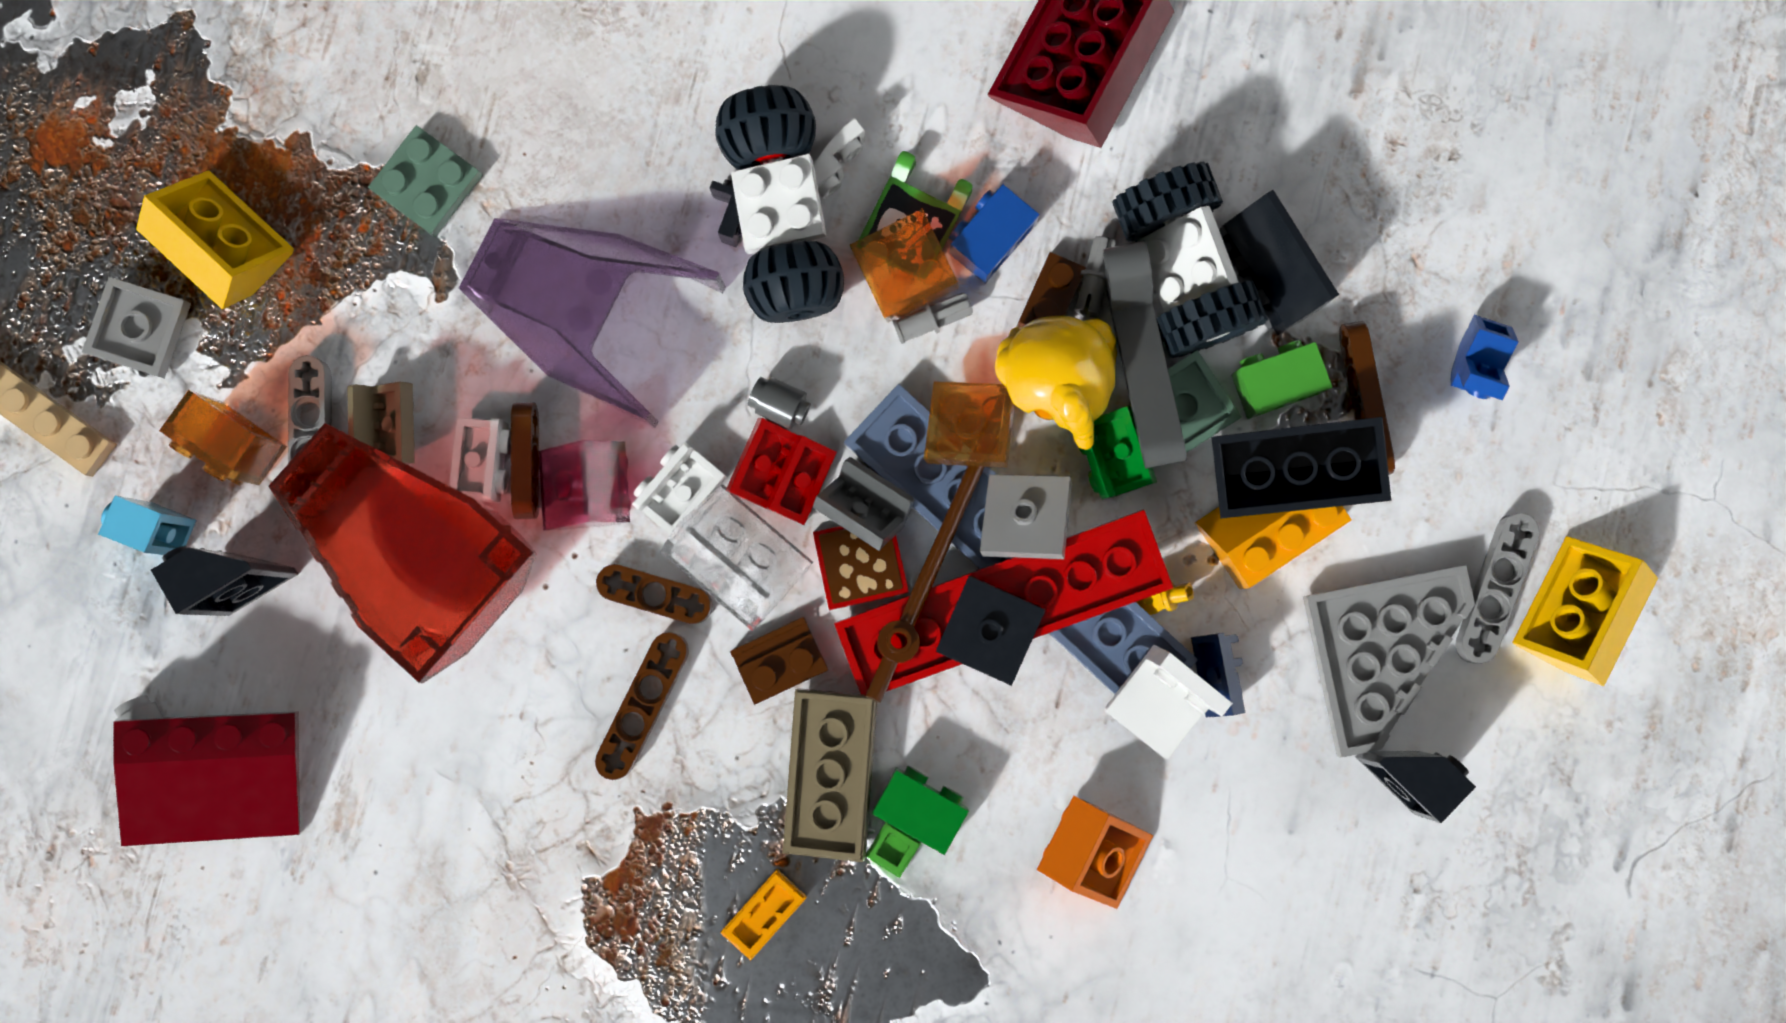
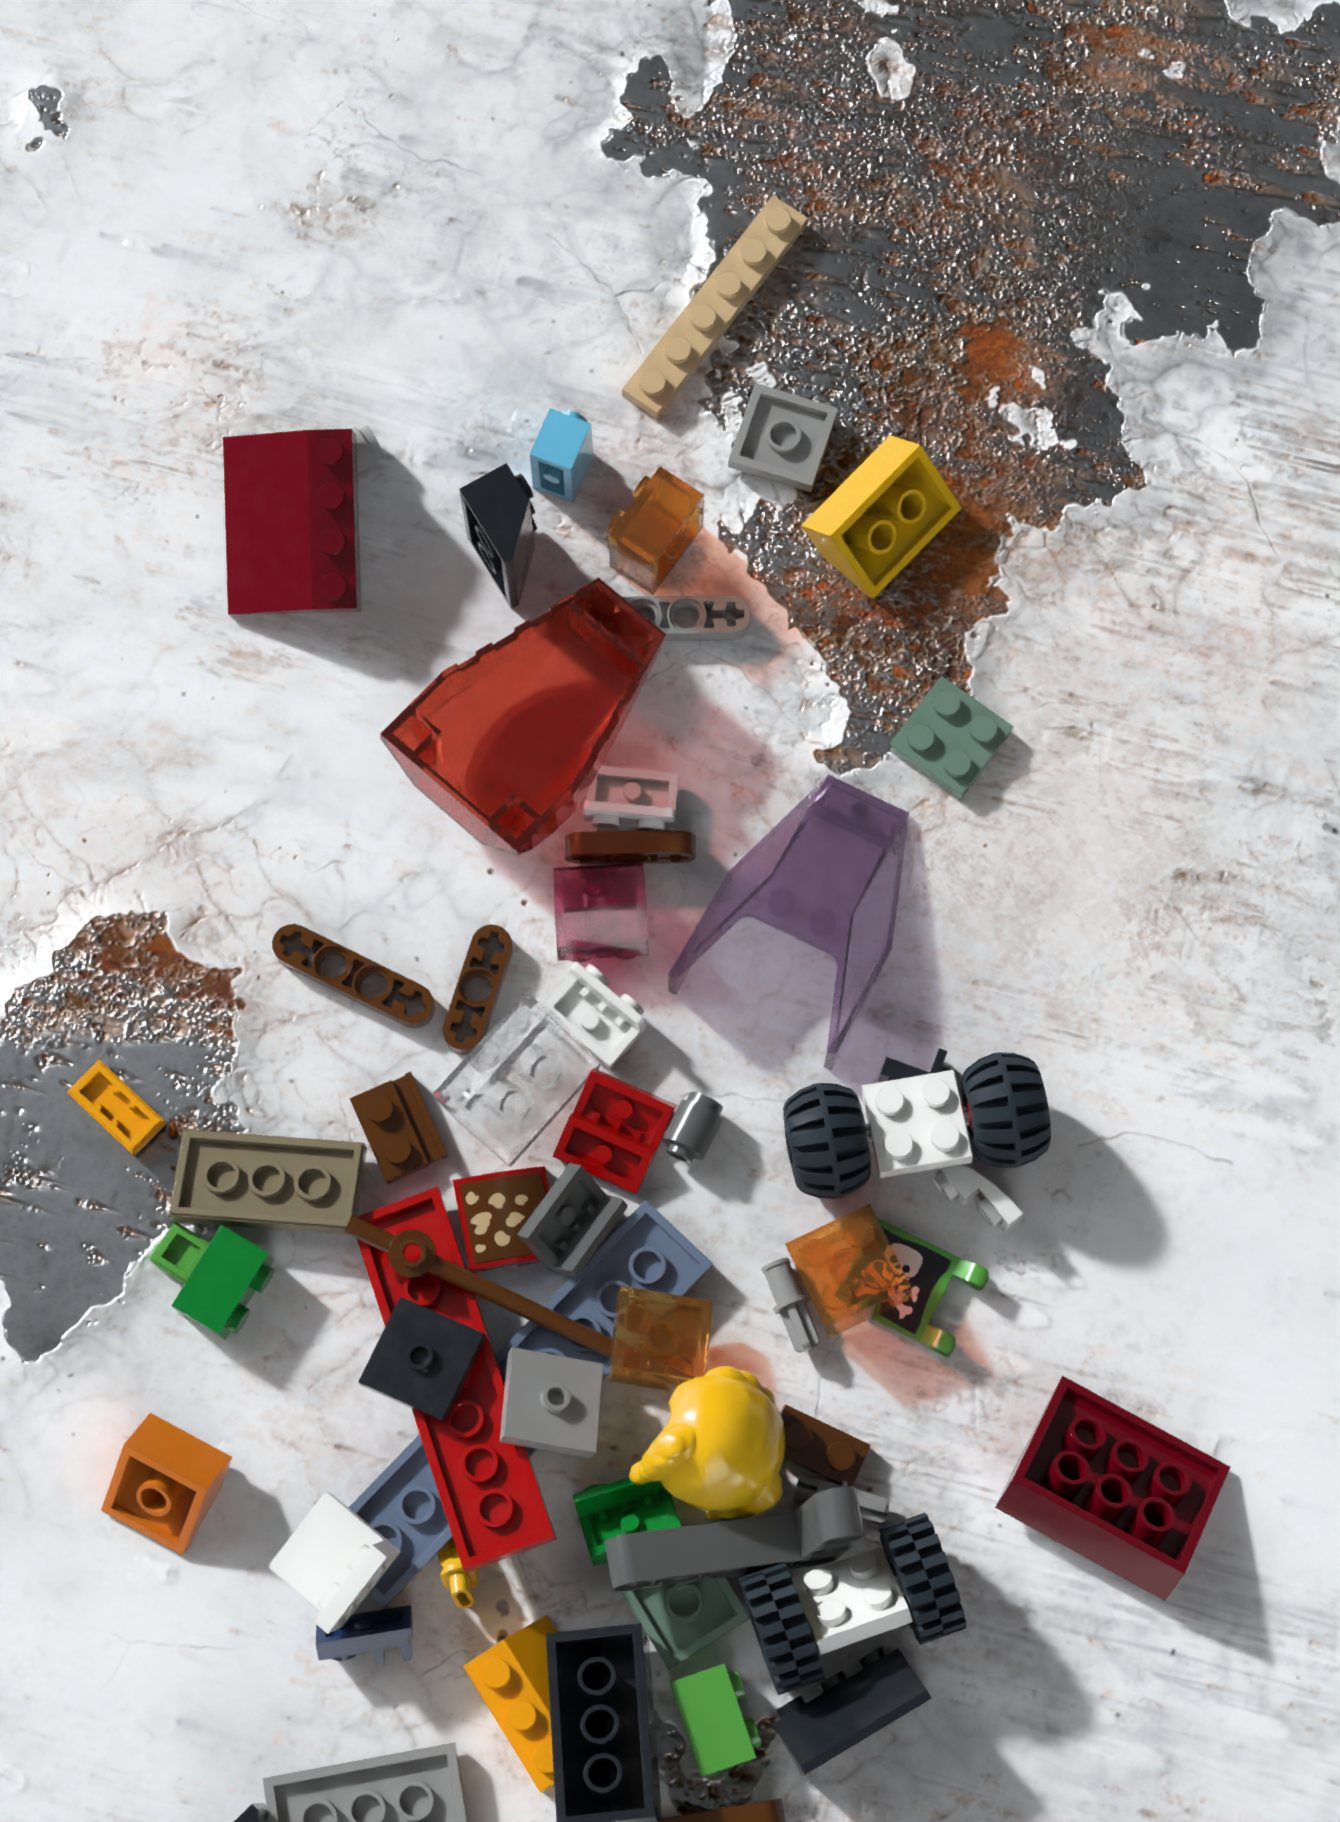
camera: 90 degrees right, 10 degrees down
dark tan bracket [347,381,415,468] -> none
blue brick [949,184,1040,284] -> none

